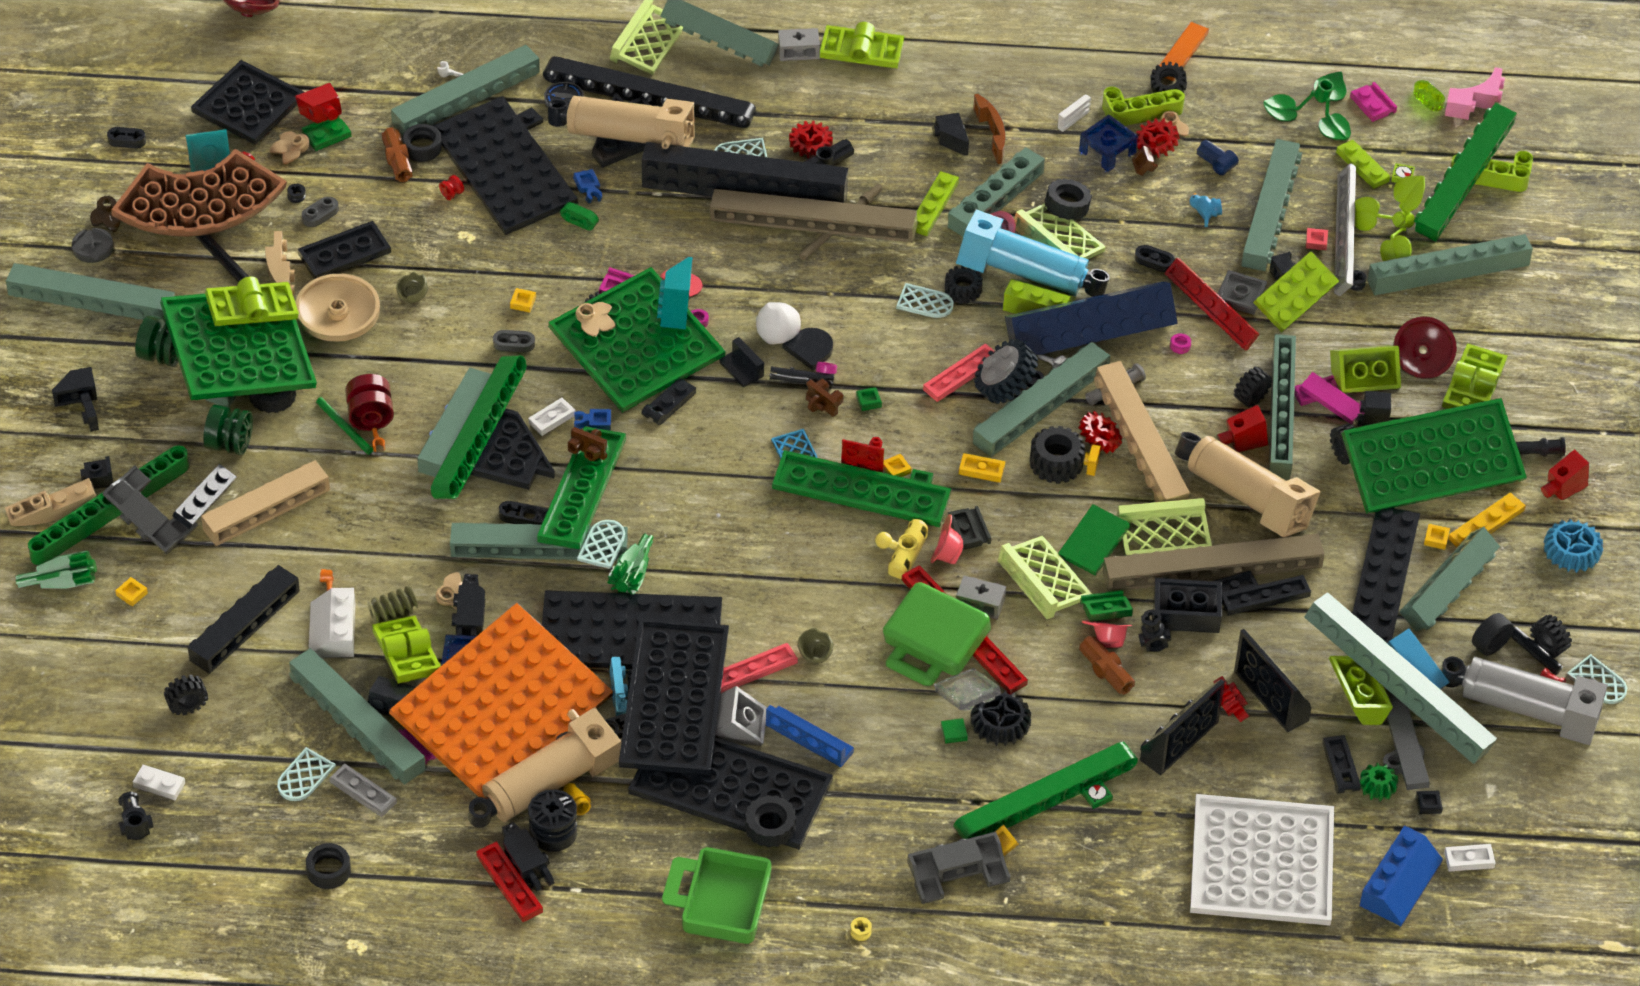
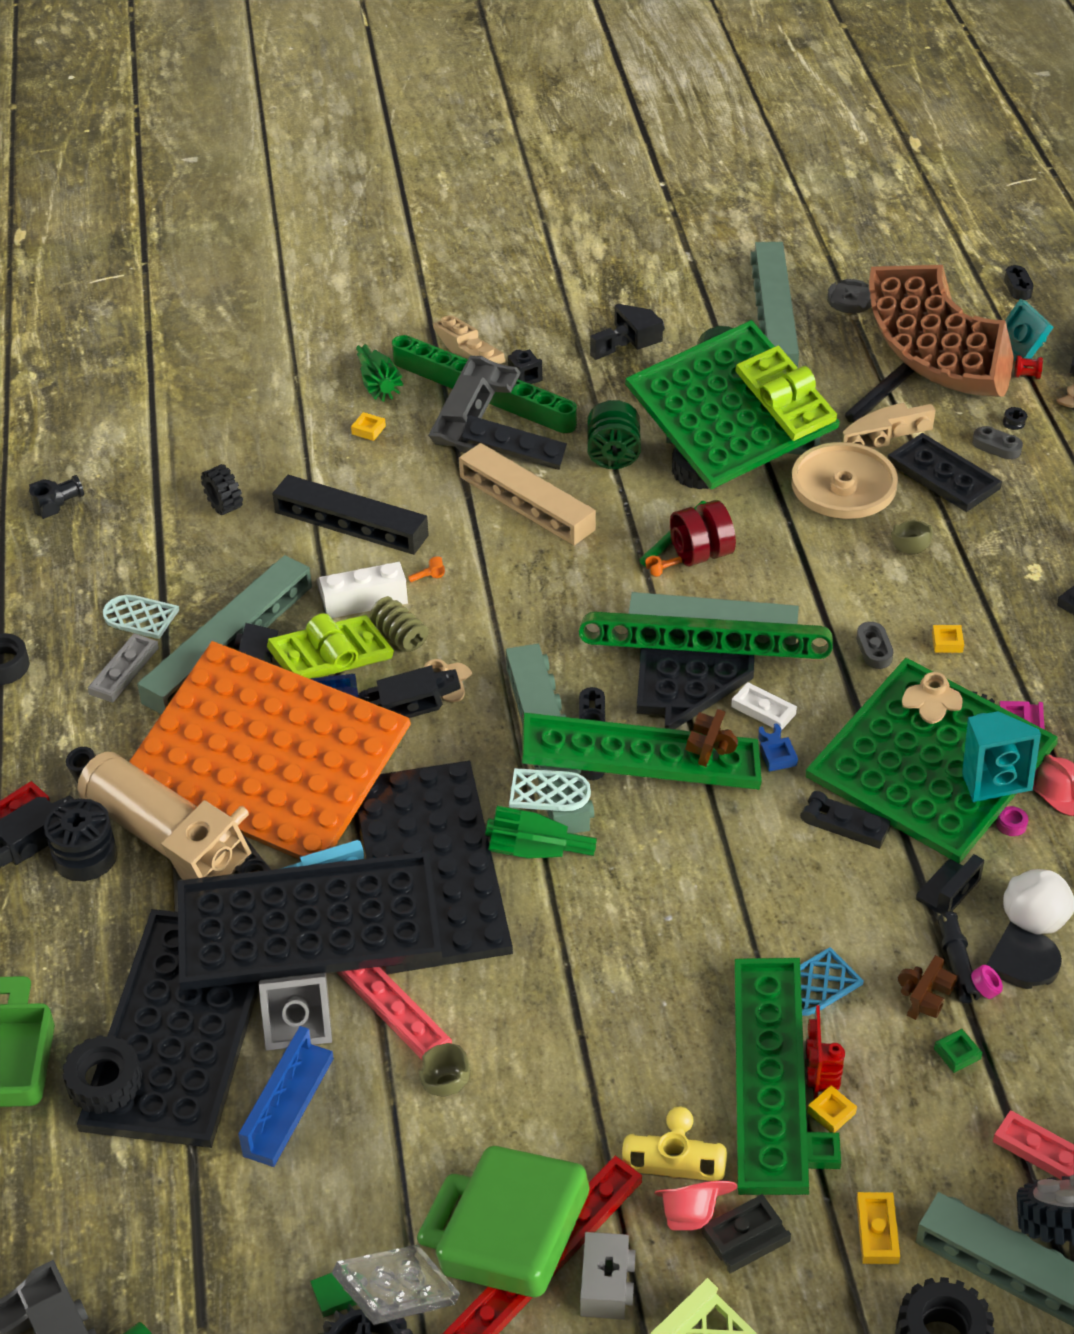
camera: 80 degrees right, 5 degrees down
white plate [133,765,185,800] -> none
yellow cone [563,783,591,816] -> none

